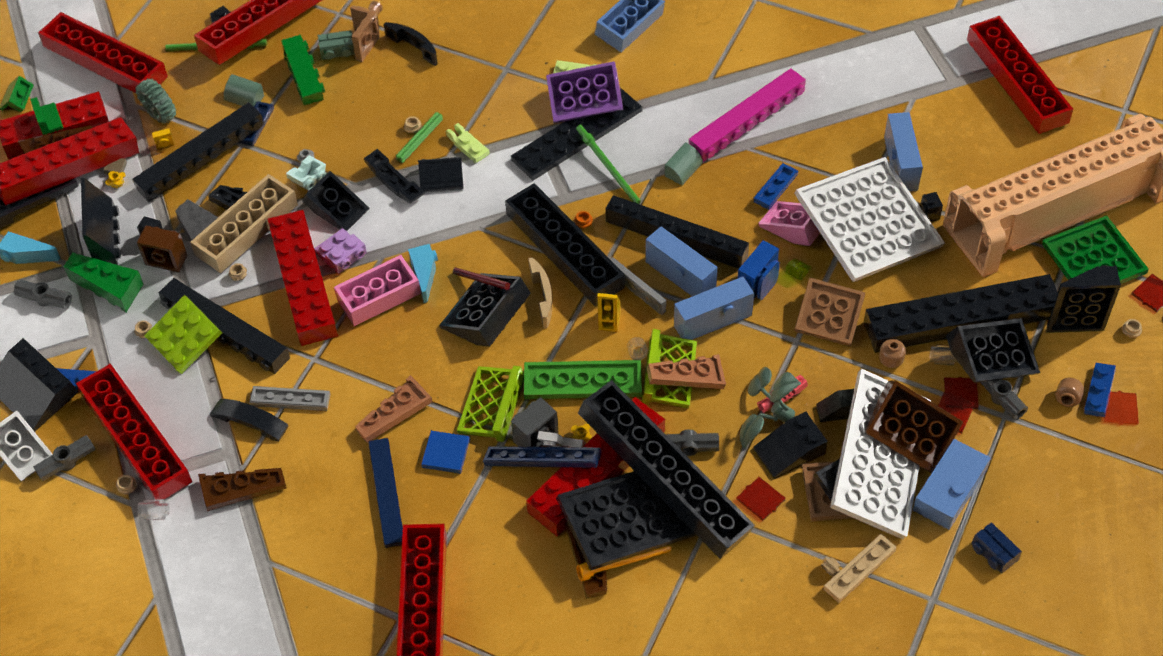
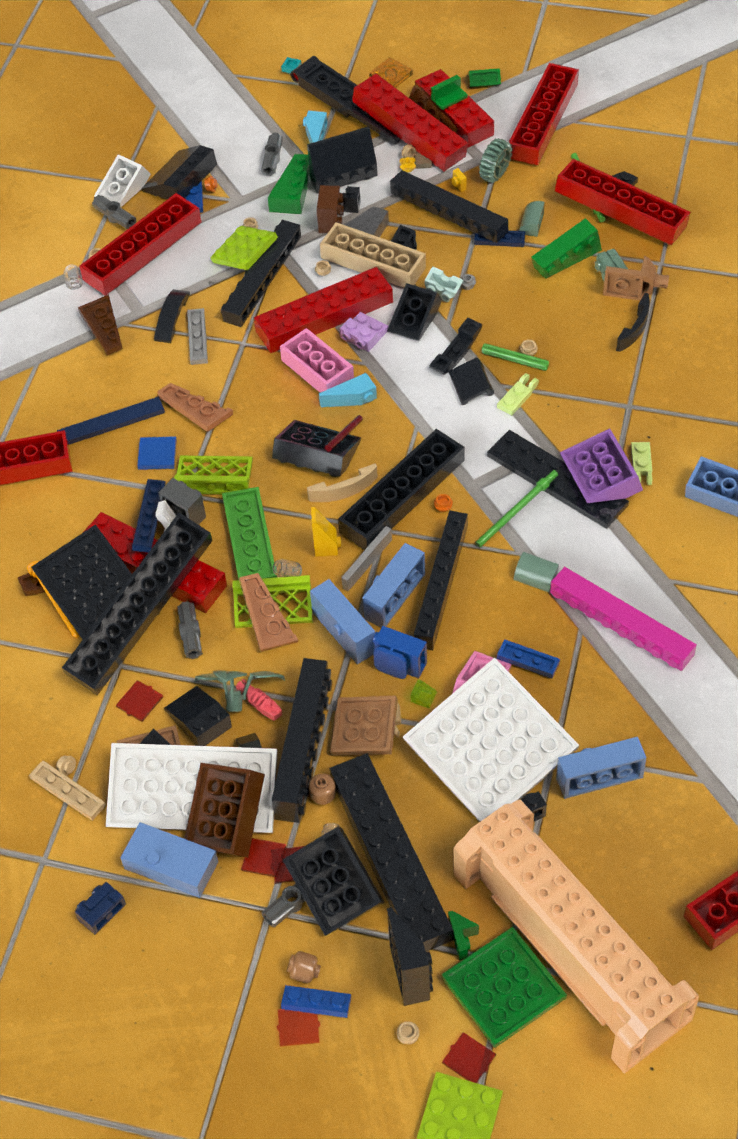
camera: 80 degrees right, 0 degrees up
none -> orange plate [204,176,218,192]
none -> black brick [272,658,332,823]
none -> tan plate [402,144,416,158]
none -> green slope [448,911,479,960]

